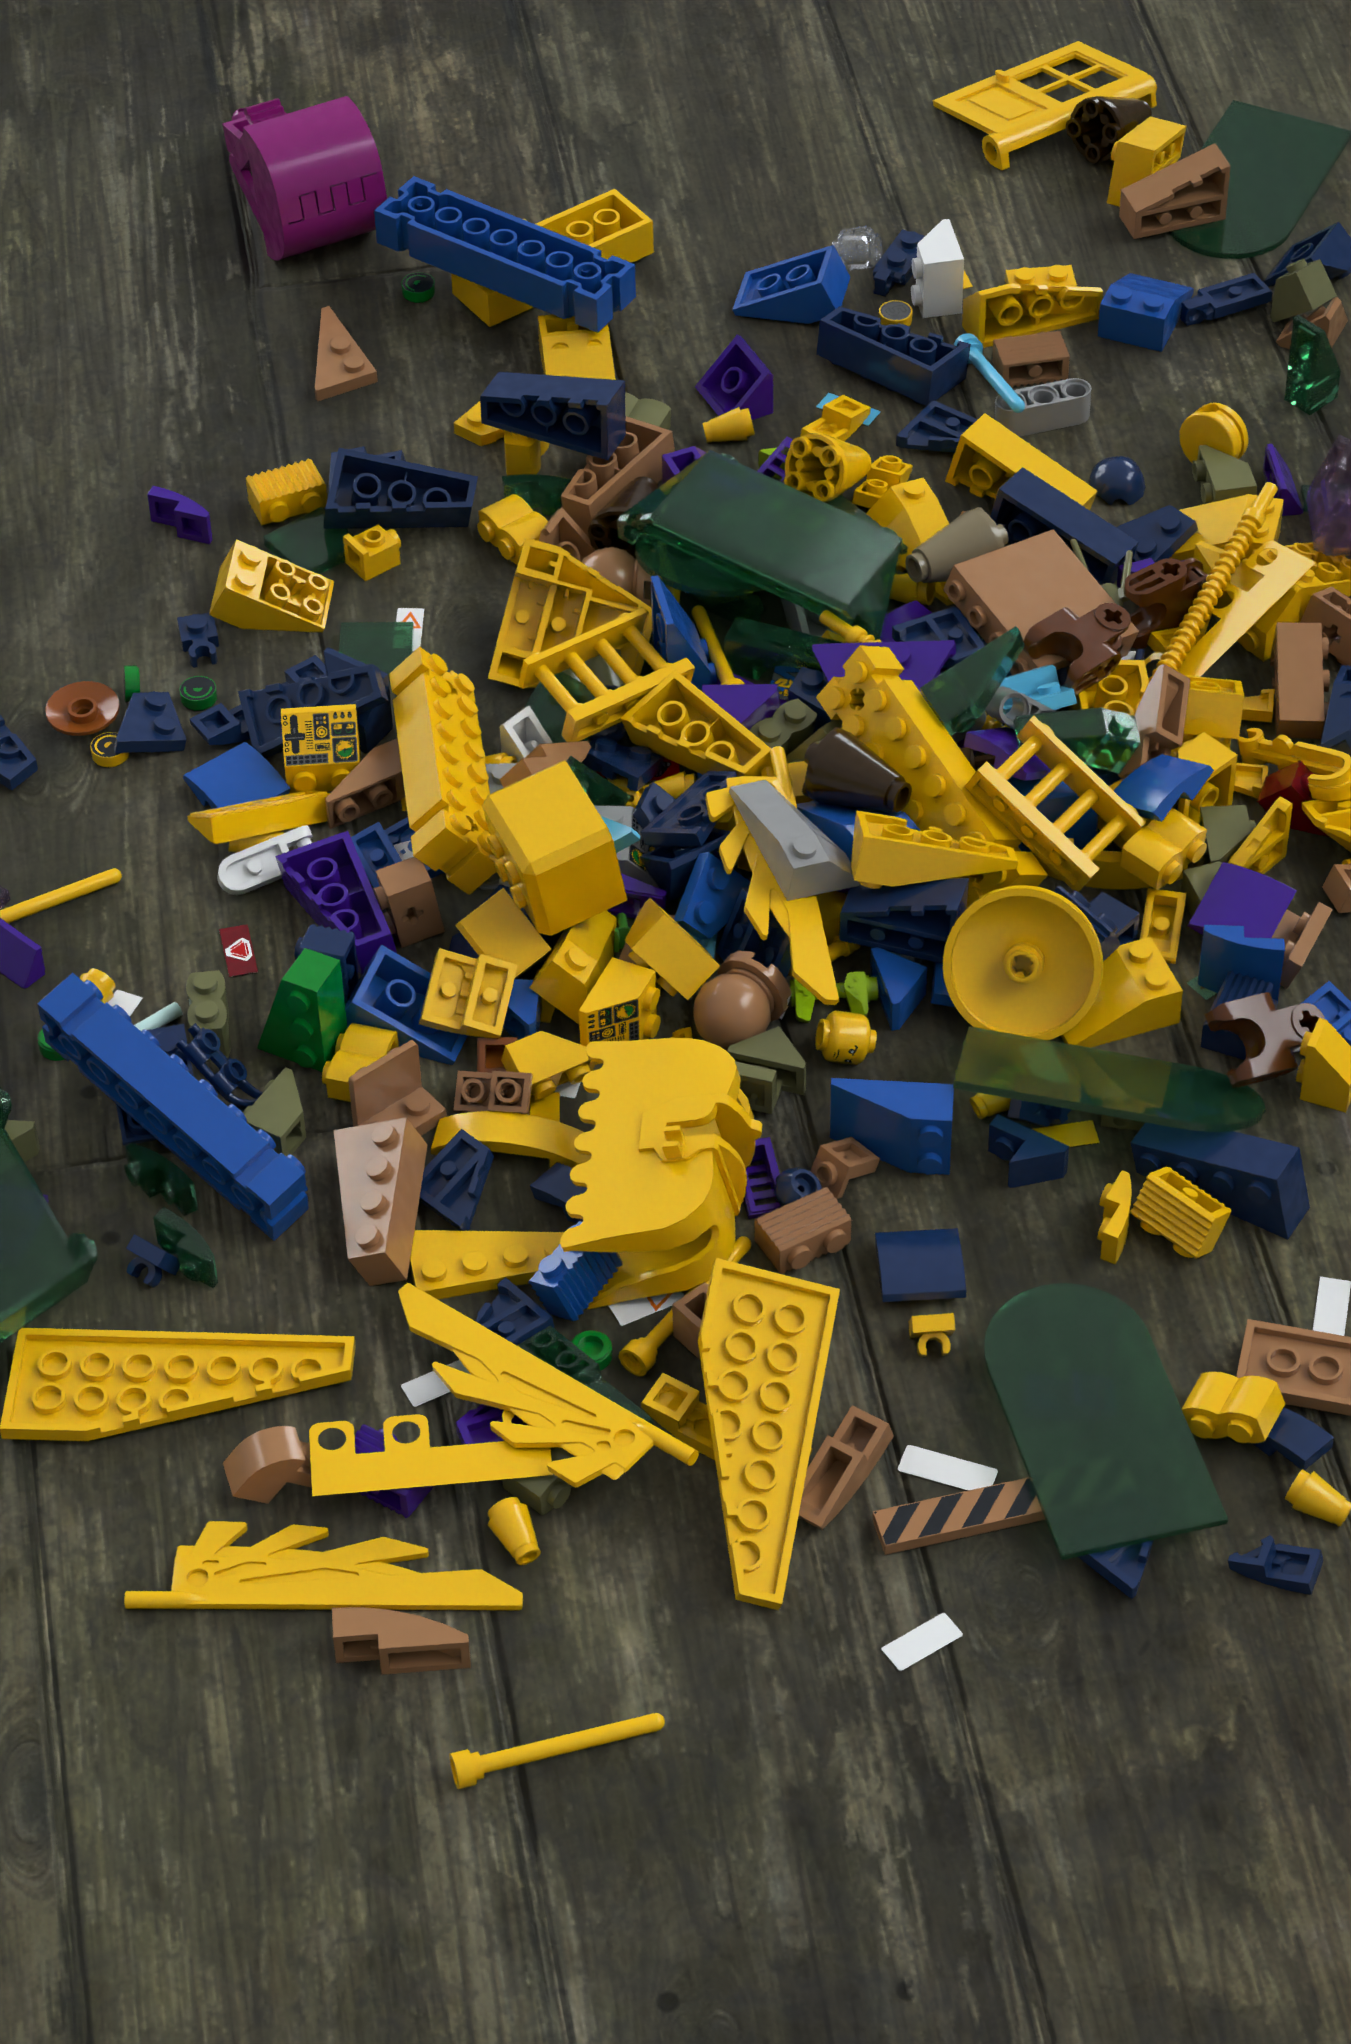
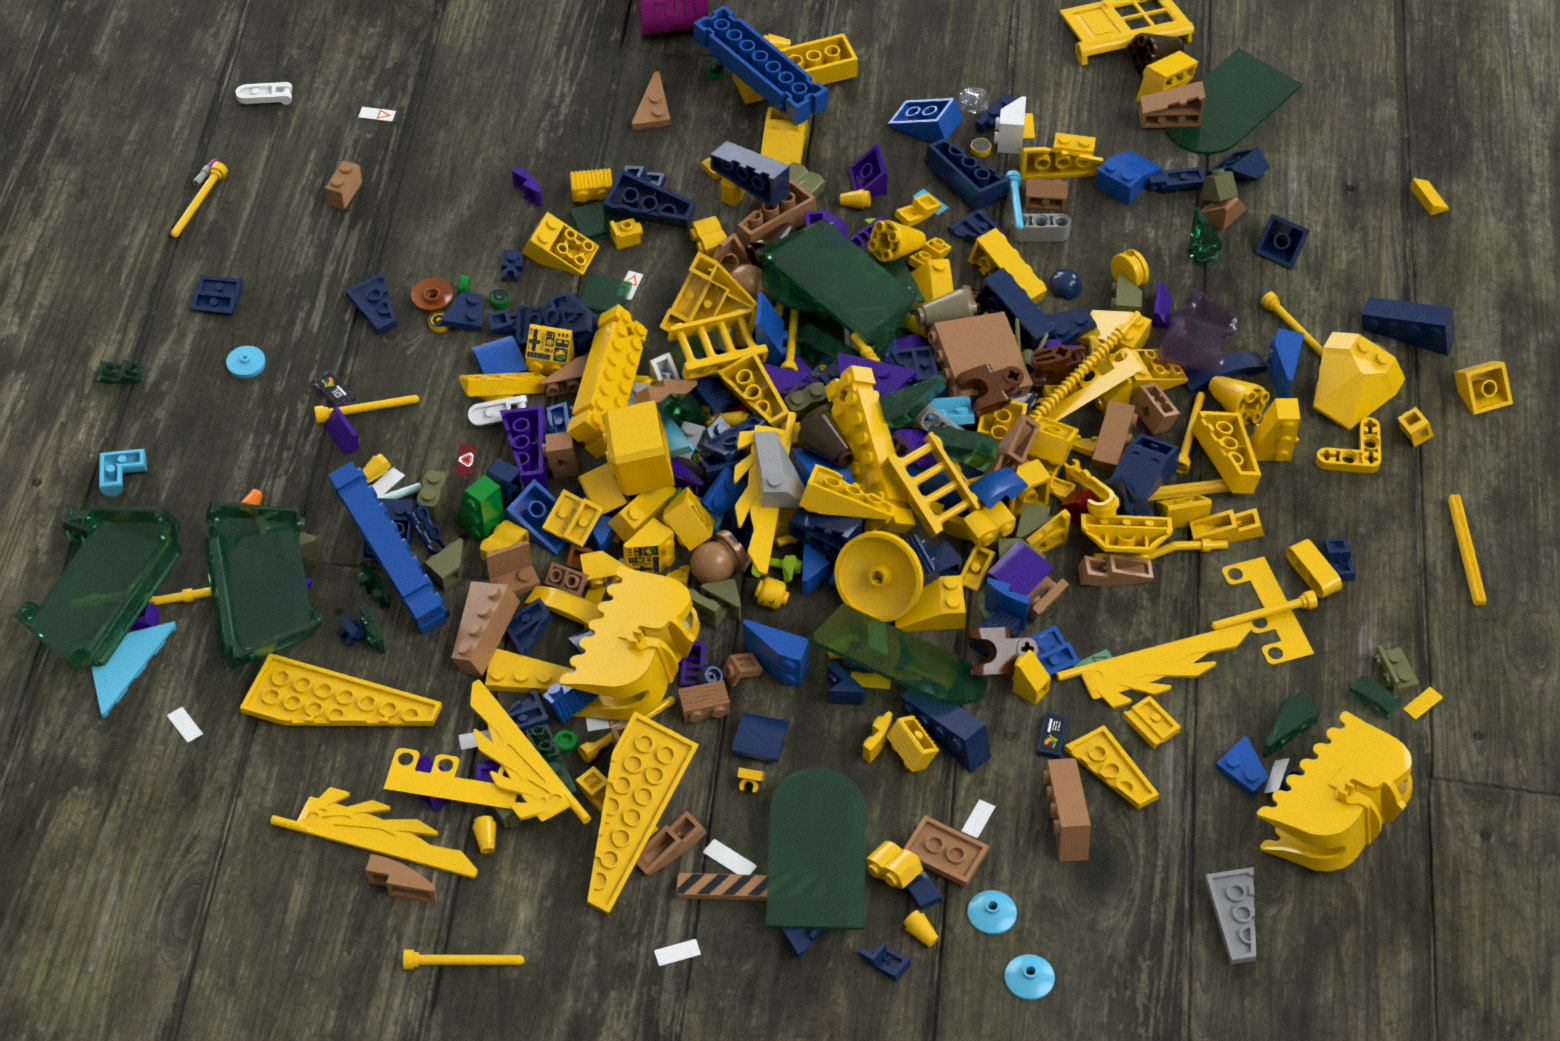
camera: 15 degrees right, 5 degrees up
medium nougat brick [223,1426,312,1504] -> none
clear green slope [502,474,572,516] -> none

